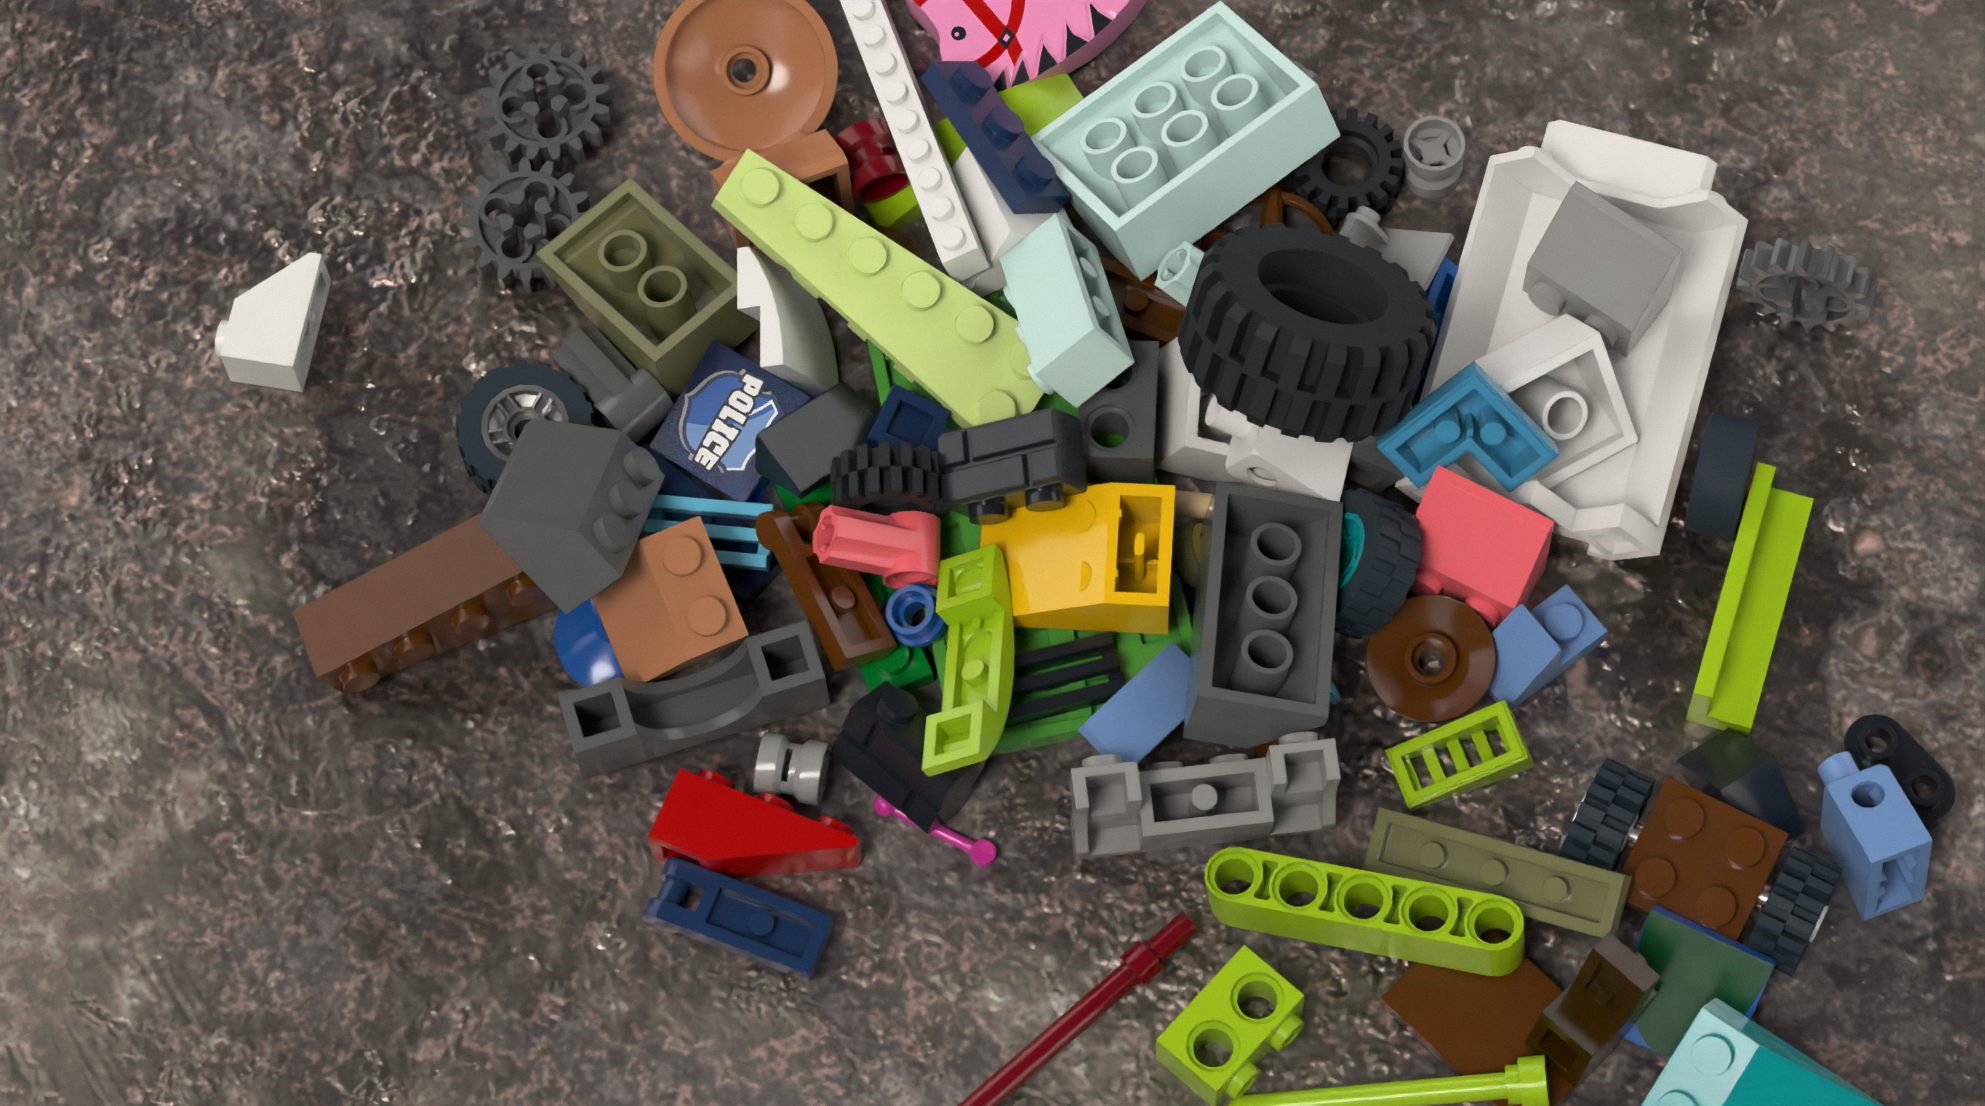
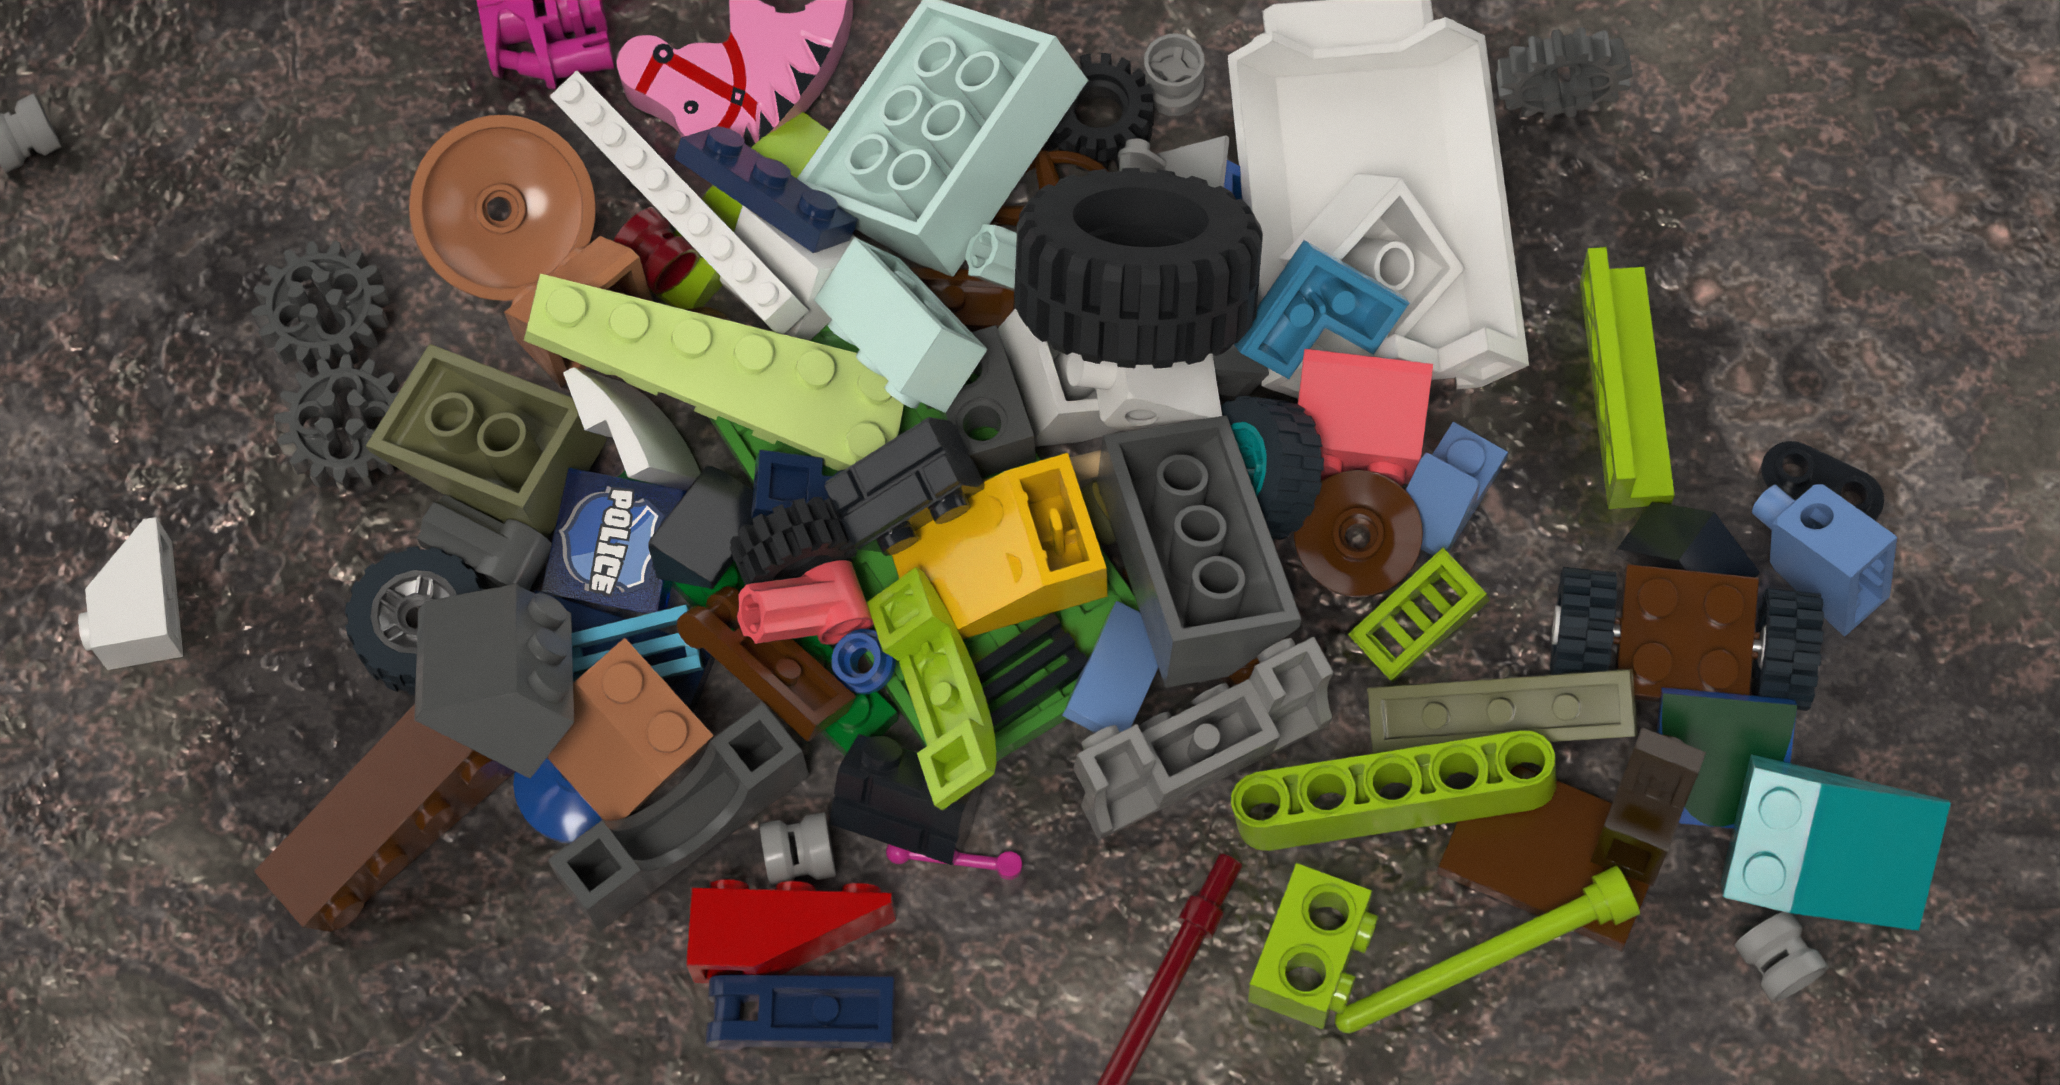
camera: 20 degrees left, 0 degrees up
light grey slope [1522,181,1682,358] -> none
black wheel [1684,412,1761,541] -> none

